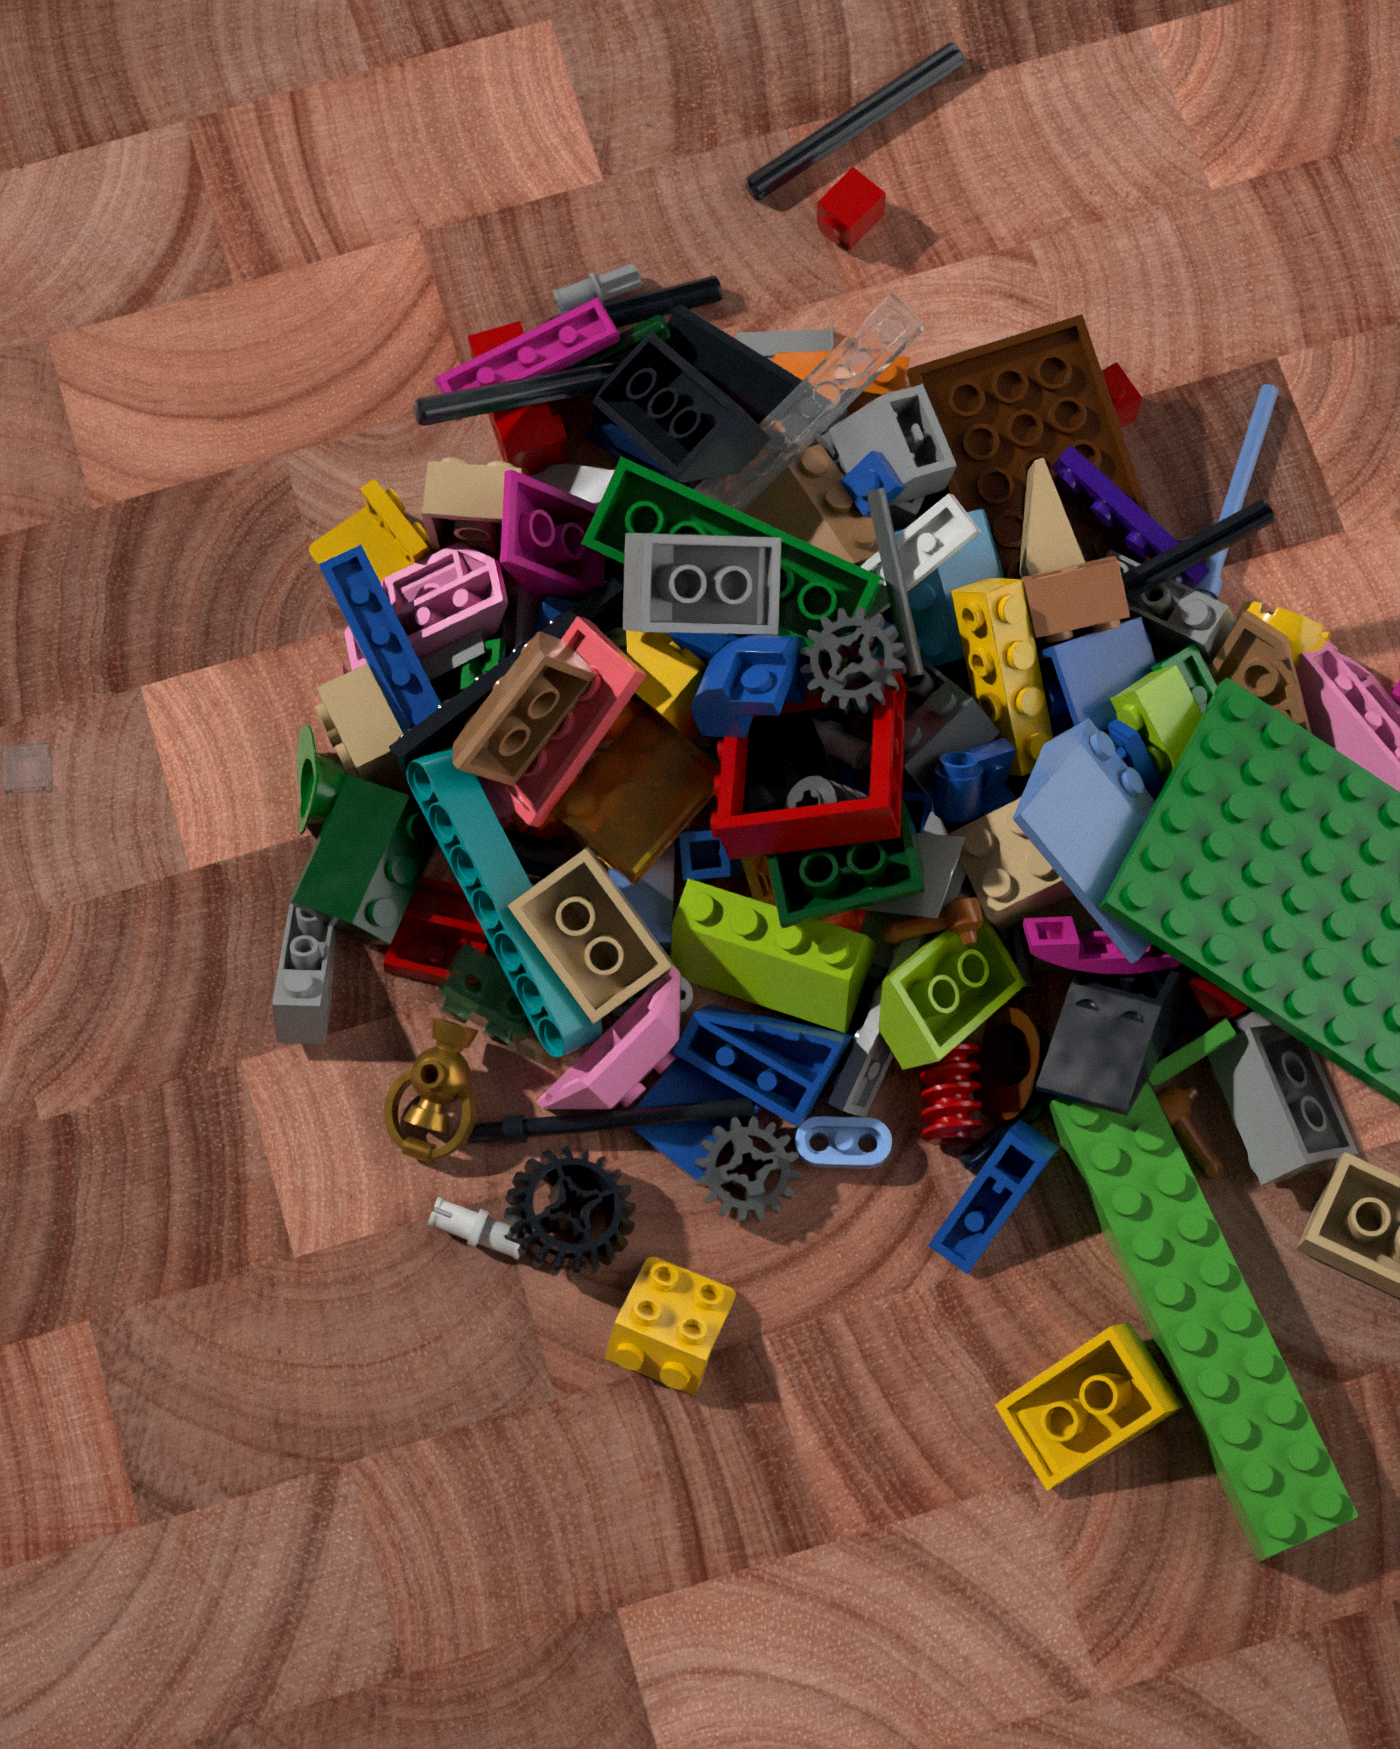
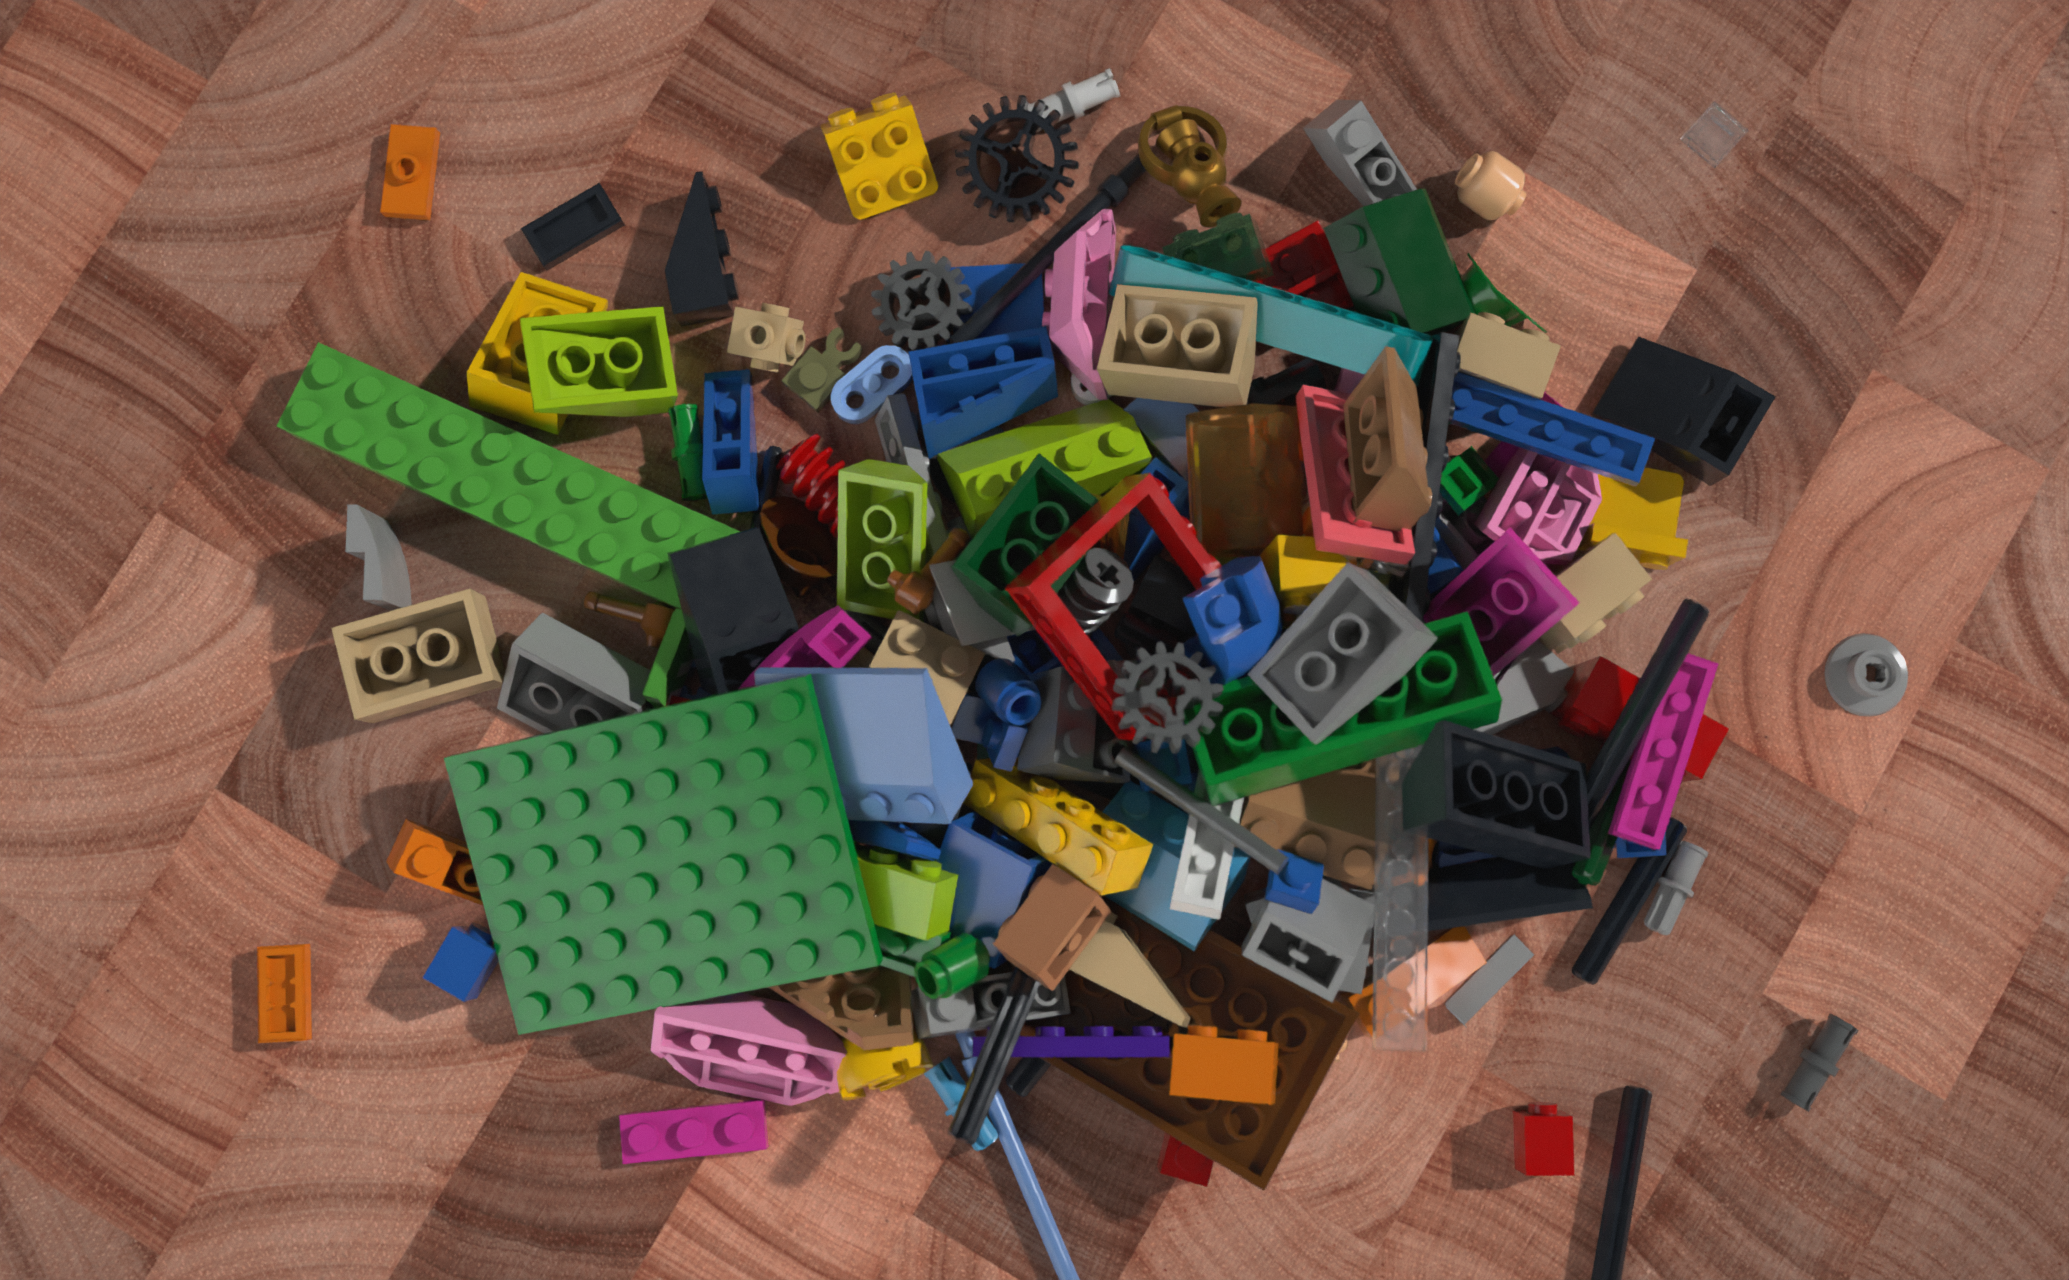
camera: 135 degrees right, 10 degrees up
light grey piece [419,629,485,681] -> none
none -> light grey slope [346,504,411,611]
none -> orange plate [380,124,440,220]
none -> lime slope [520,306,678,417]
none -> black tile [521,182,625,271]
none -> black slope [665,171,739,327]
none -> green pin [668,404,707,501]
none -> tan brick [727,303,805,373]
none -> olive plate [781,327,862,413]
none -> green brick [914,933,990,999]
none -> dark azure axle [924,1056,998,1151]
none -> orange brick [1170,1025,1279,1105]
none -> light nougat head [1455,151,1526,220]
none -> black slope [1591,336,1776,486]
none -> dark grey pin [1780,1013,1859,1112]
none -> light grey piece [1824,633,1908,717]

